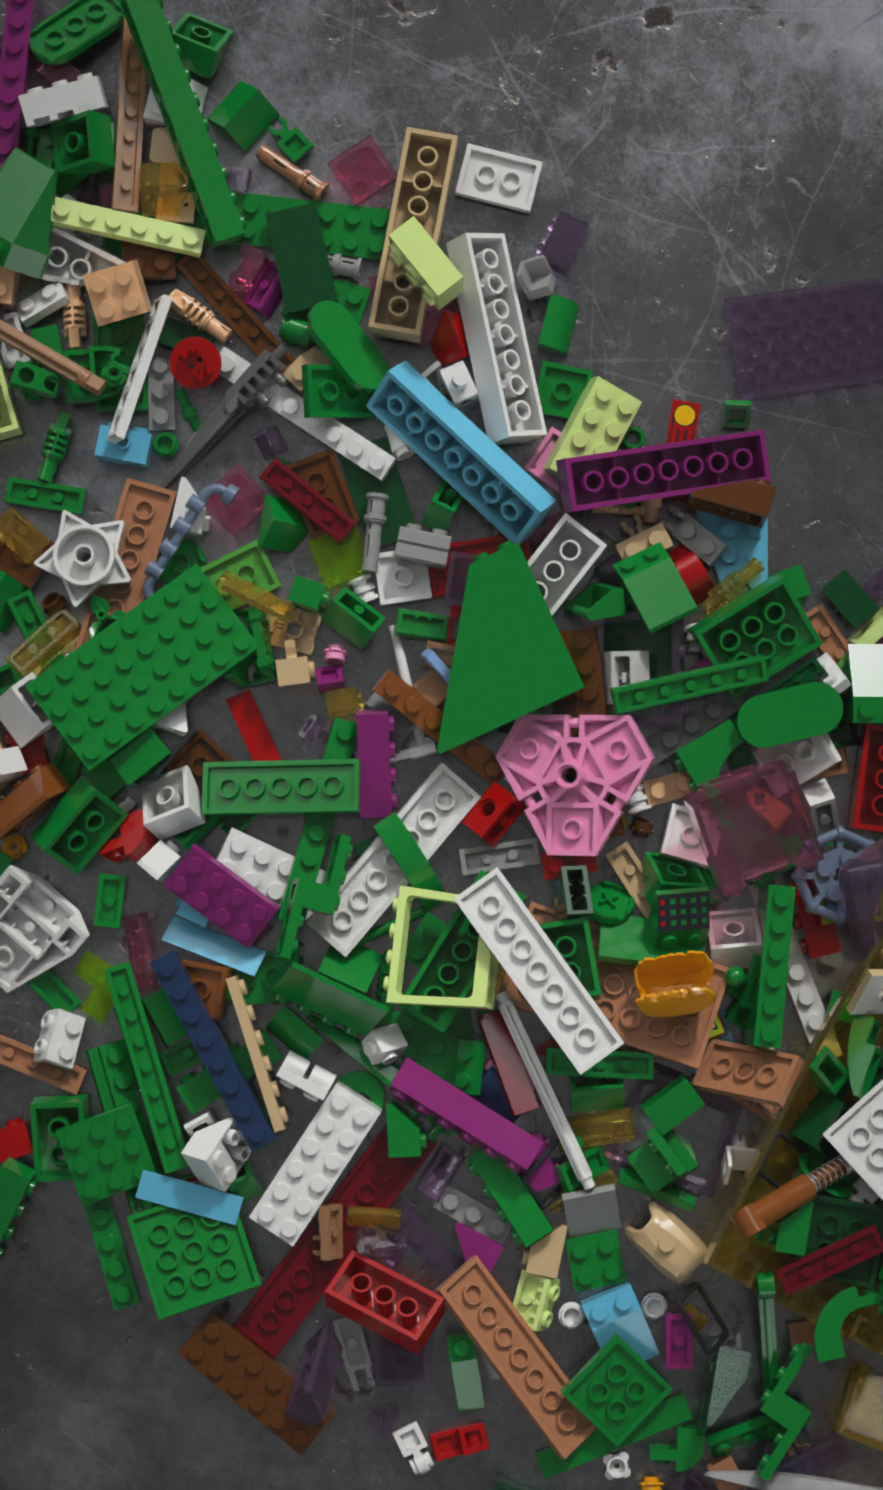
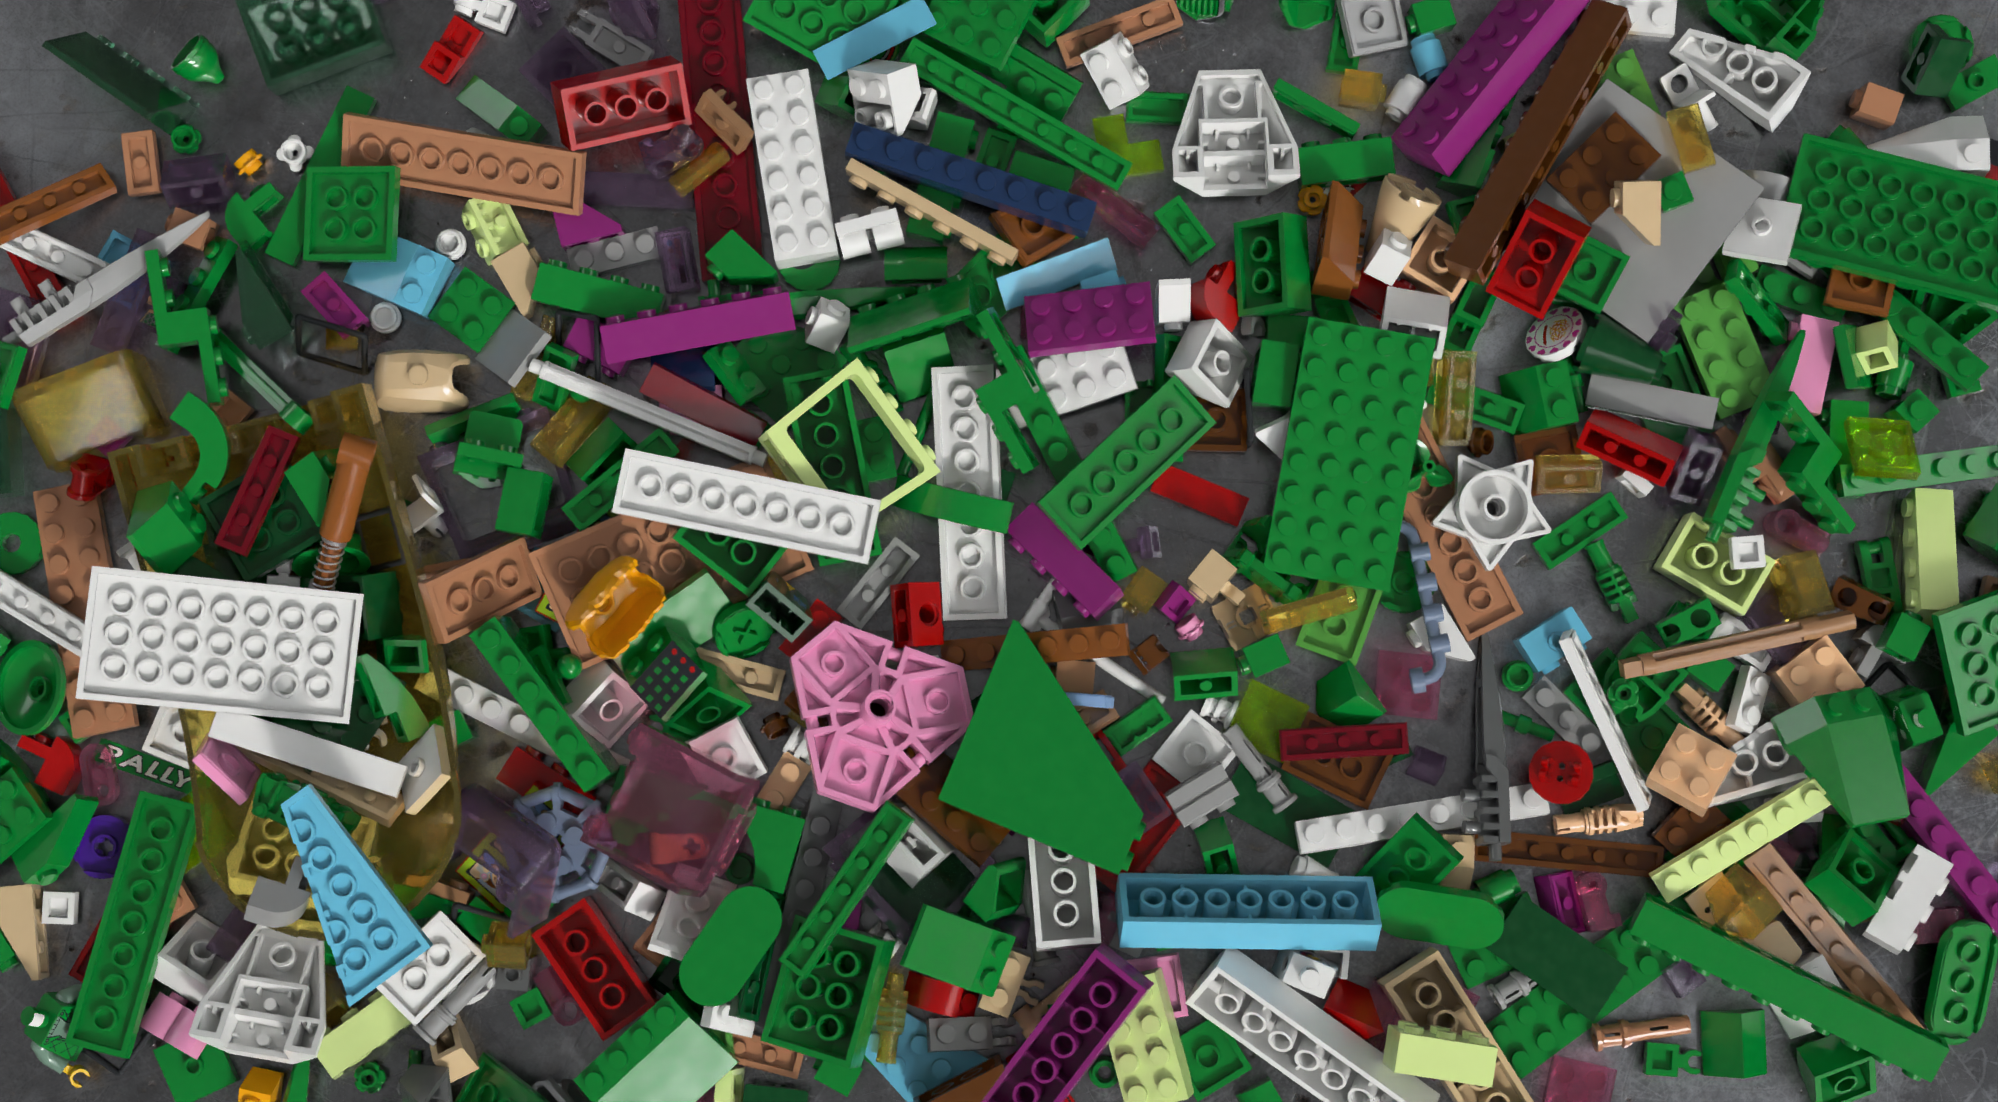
camera: 140 degrees right, 0 degrees up
none -> reddish brown leg [1129,633,1170,676]

